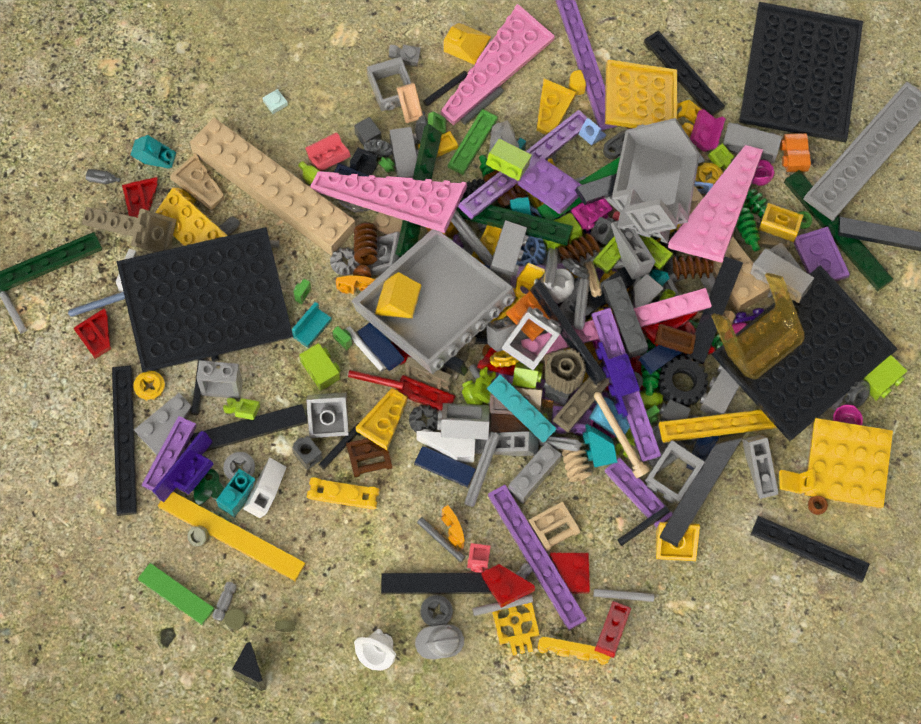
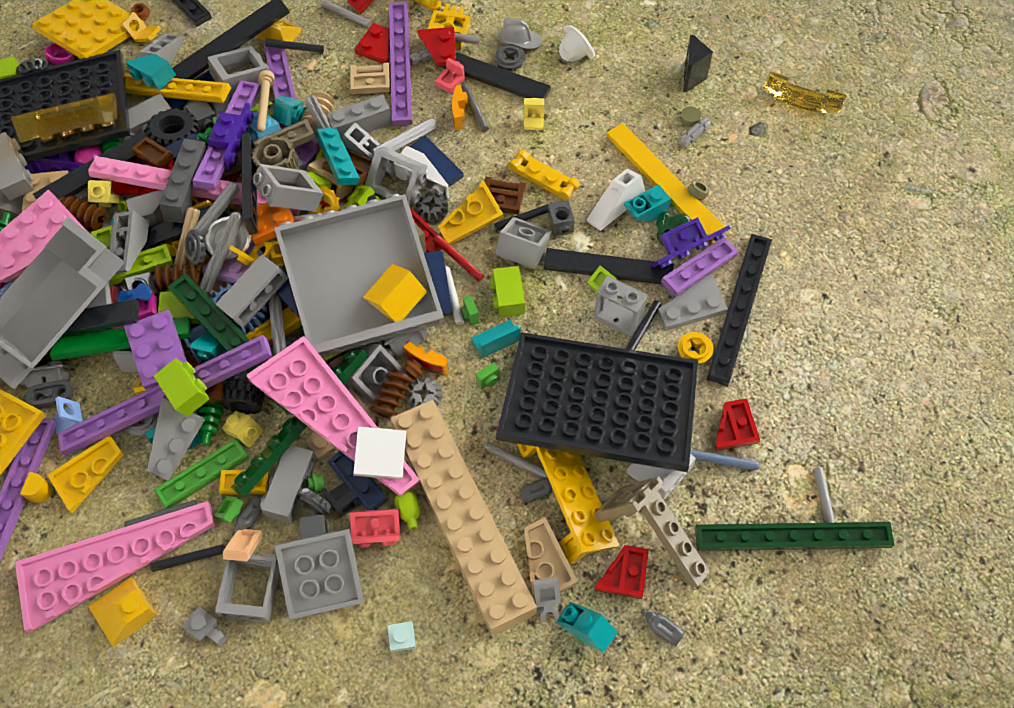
camera: 150 degrees left, 5 degrees down
bright green tile [138,563,215,626] -> none
light grey gear [223,452,255,480] -> none
olive tile [275,621,296,632] -> none
none -> light yellow bracket [88,180,119,207]
none -> blue piece [117,283,151,302]
none -> teal slope [125,54,176,91]
none -> light yellow bracket [221,411,263,448]
none -> light grey plate [275,528,364,620]
none -> white tile [353,427,406,479]
none -> light yellow bracket [524,98,544,130]
none -> light grey plate [532,577,561,622]
none -> clear yellow slope [763,72,846,113]

